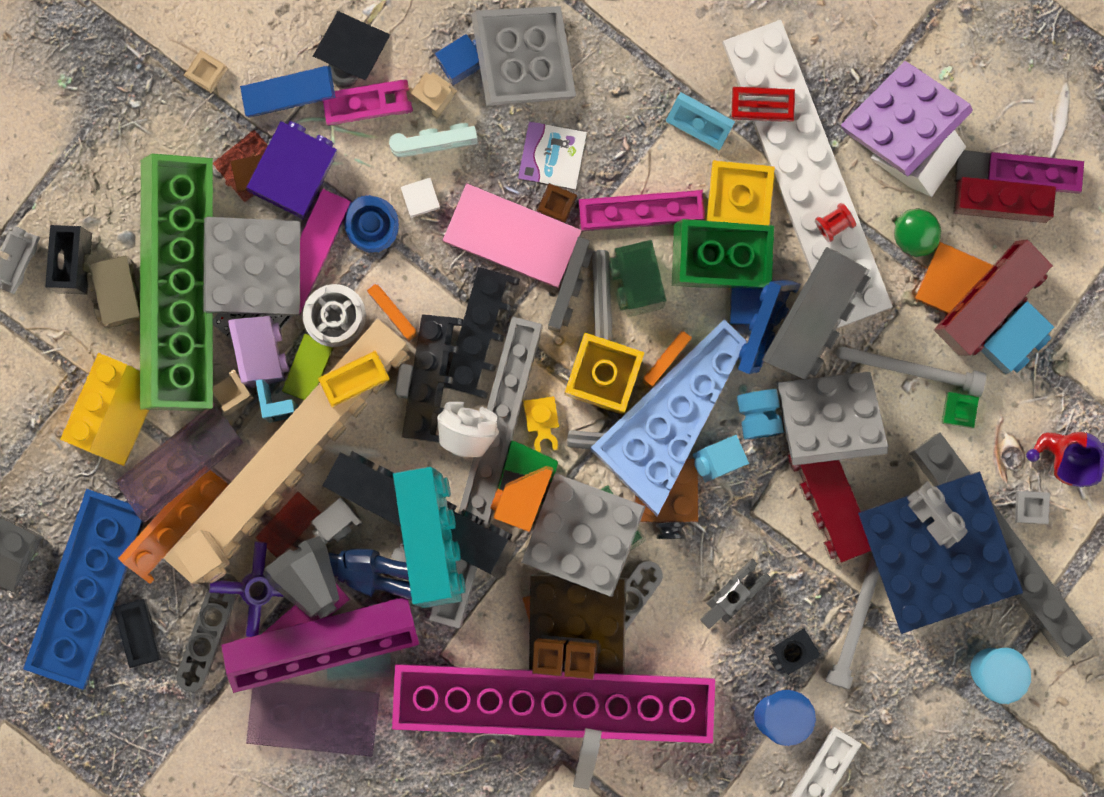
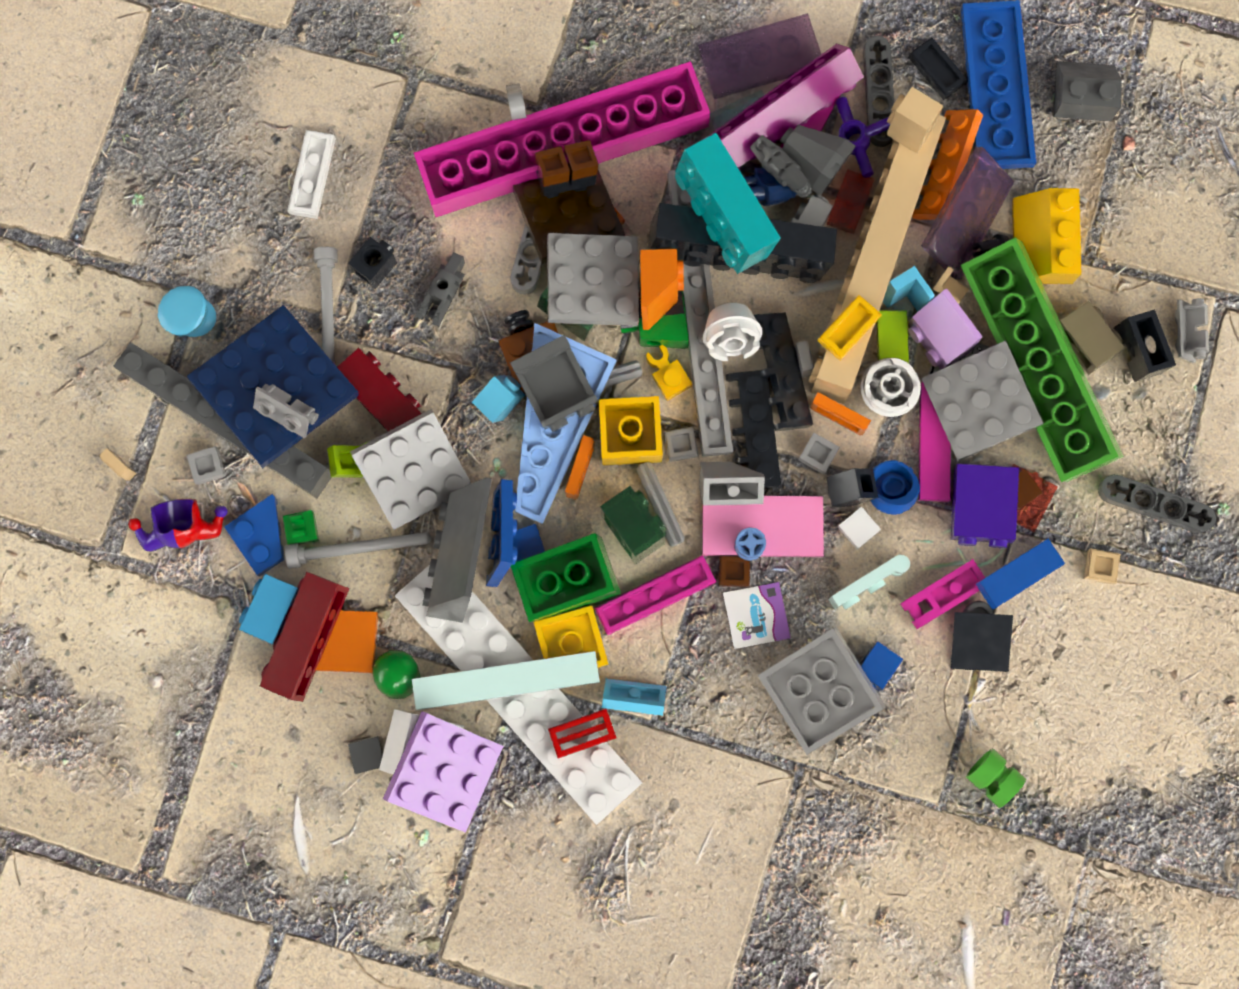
camera: 165 degrees right, 5 degrees down
tan window [411,72,457,119] -> none
dark grey plate [548,237,594,333] -> none
dark azure wheel [737,389,784,440] -> none
piece [754,690,816,746] -> none
red bush [815,203,856,243] -> none
dark red brick [953,177,1056,223] -> none
magenta plate [987,152,1084,194] -> none
none -> blue wing [224,494,285,577]
none -> lime bracket [327,442,367,478]
none -> light aqua tile [412,651,600,710]
none -> dark grey panel [510,335,598,432]
none -> light grey tile [664,426,699,462]
none -> light grey slope [699,462,765,506]
none -> medium blue wheel [735,527,766,561]
none -> dark grey hinge [750,135,812,198]
none -> light grey plate [798,433,840,475]
none -> black brick [826,468,879,507]
none -> black pin [971,234,1010,258]
none -> dark grey beam [1098,474,1216,533]

